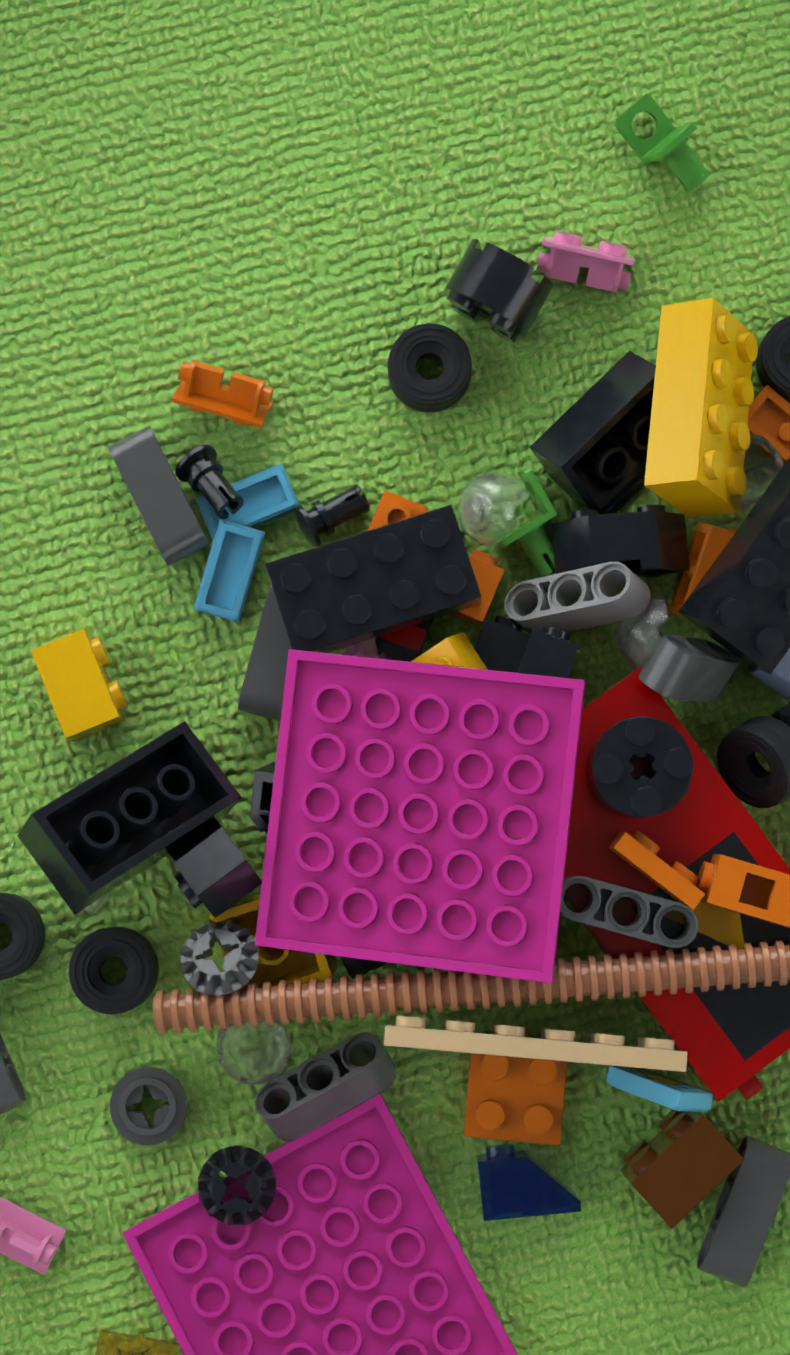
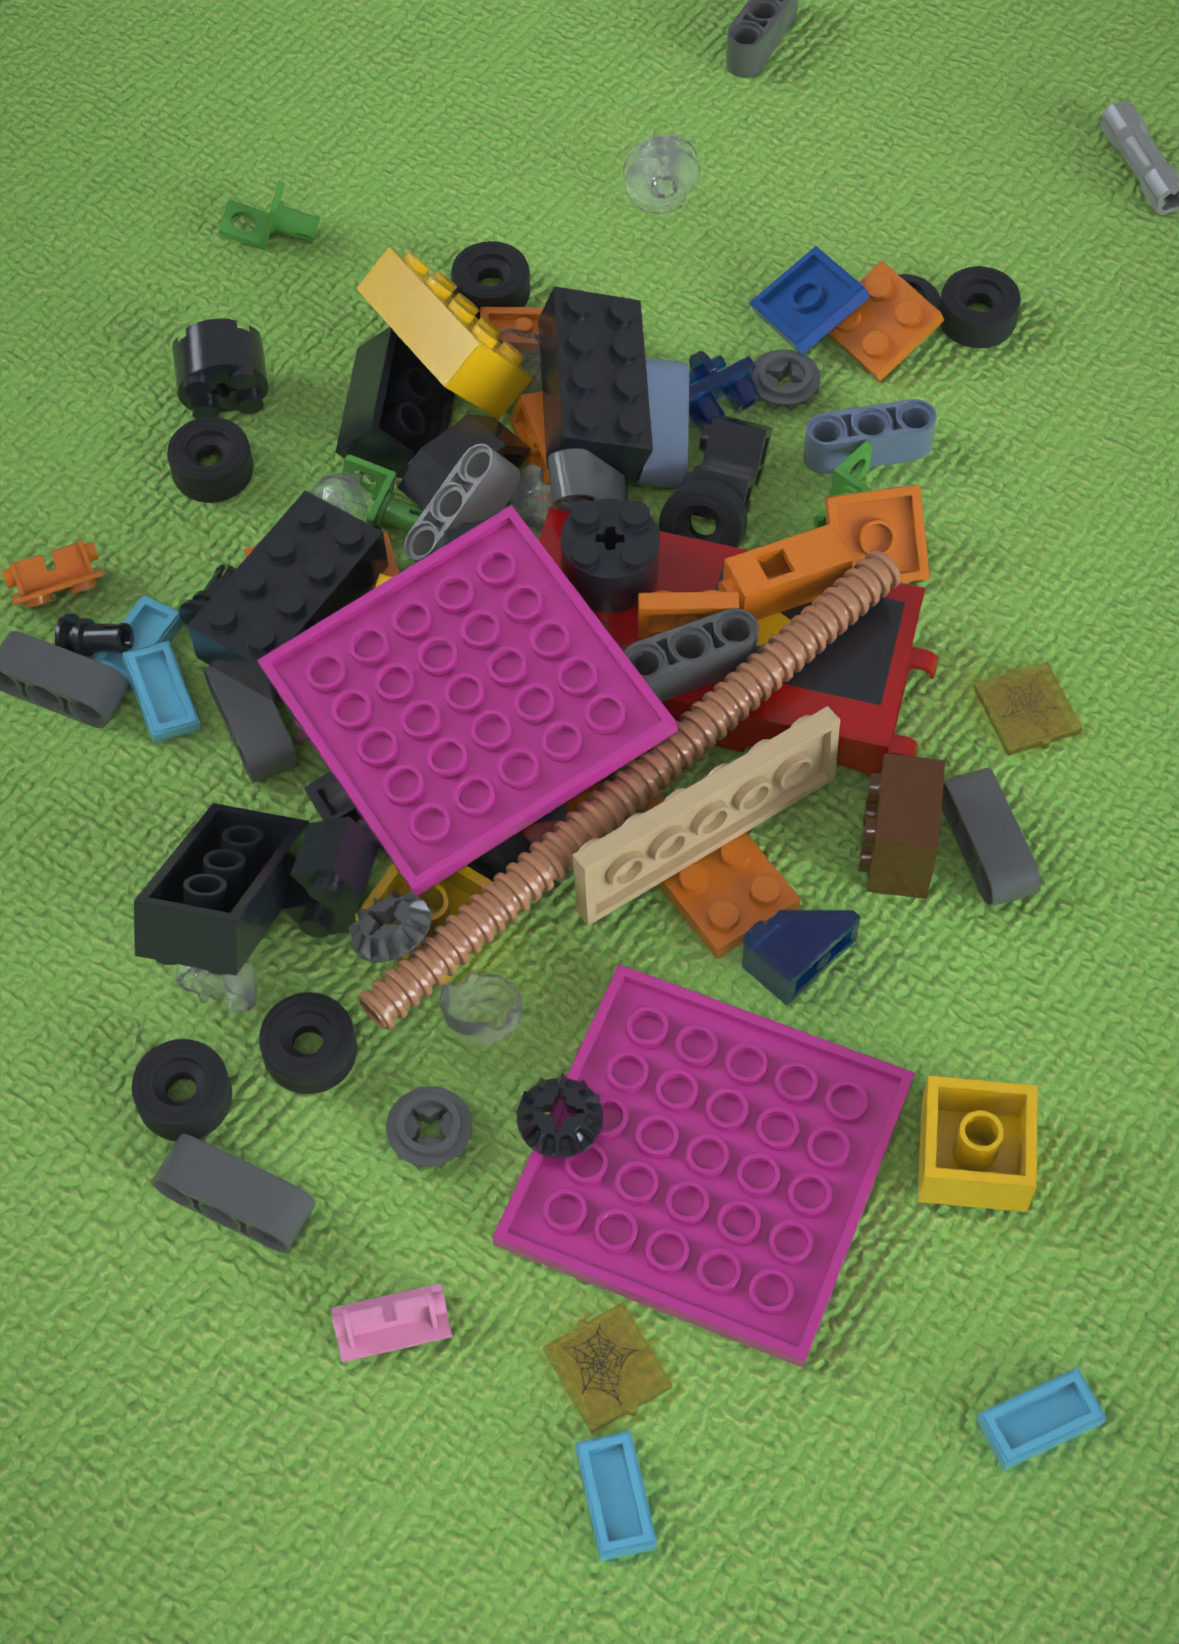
camera: 40 degrees left, 25 degrees down
yellow brick [30,629,128,742] -> none
dark grey beam [255,1032,397,1141] -> none
bright pink hinge [536,231,635,293] -> none
medium azure tile [606,1065,713,1112] -> none

